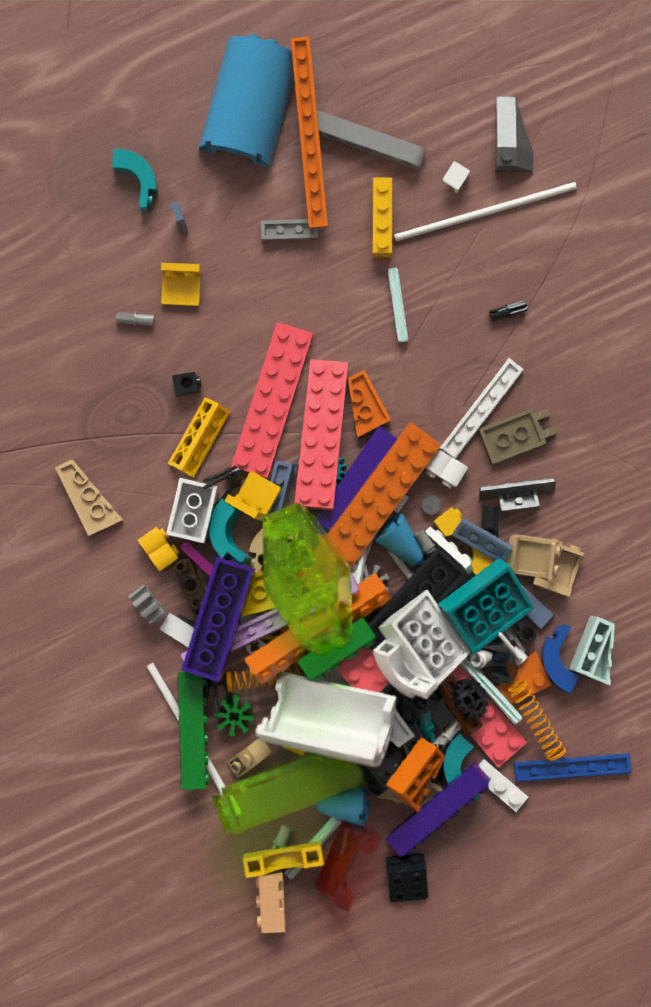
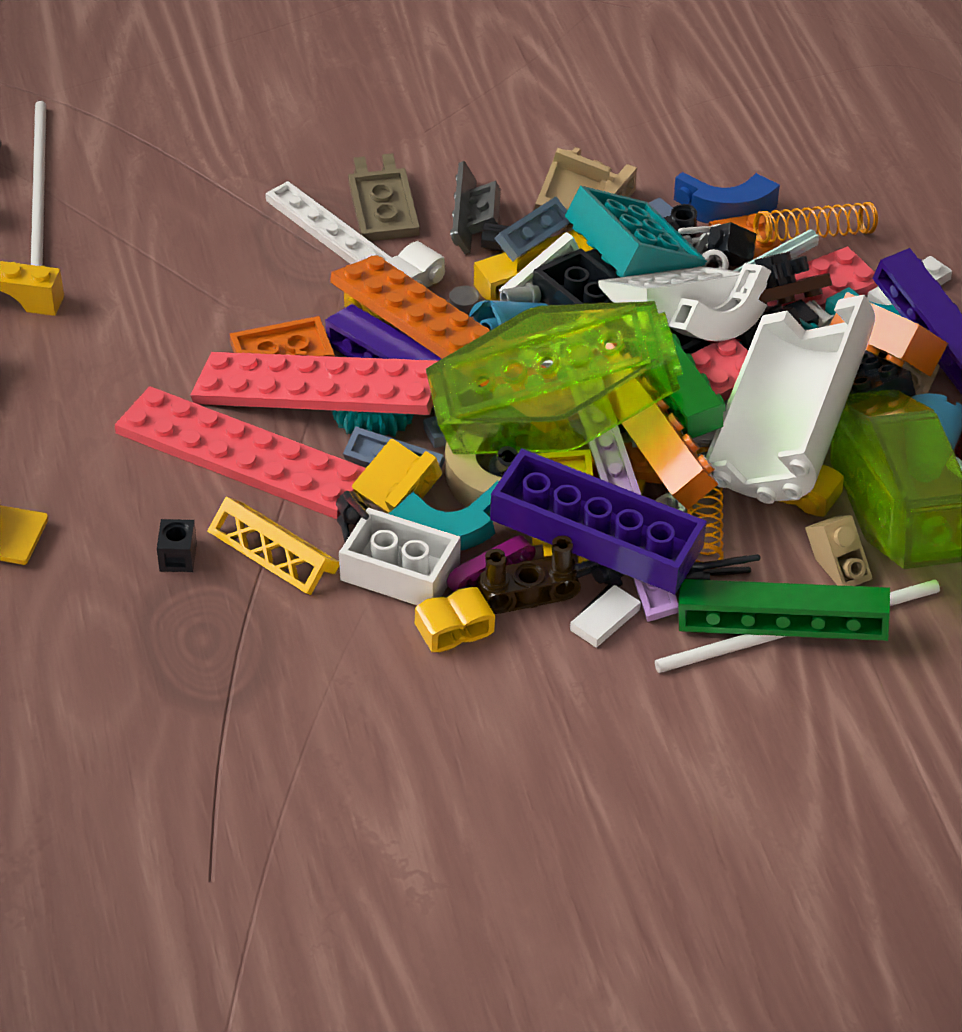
camera: 80 degrees left, 40 degrees down
tan wing [55,459,123,537] -> none
light grey axle [116,311,154,327] -> none
light grey gear [128,584,167,626] -> none
green gear [215,694,254,736] -> none
light aqua axle [388,268,408,343] -> none
black axle [489,301,528,322] -> none
blue tile [513,753,631,782] -> none
light aqua wedge [569,615,615,685] -> none

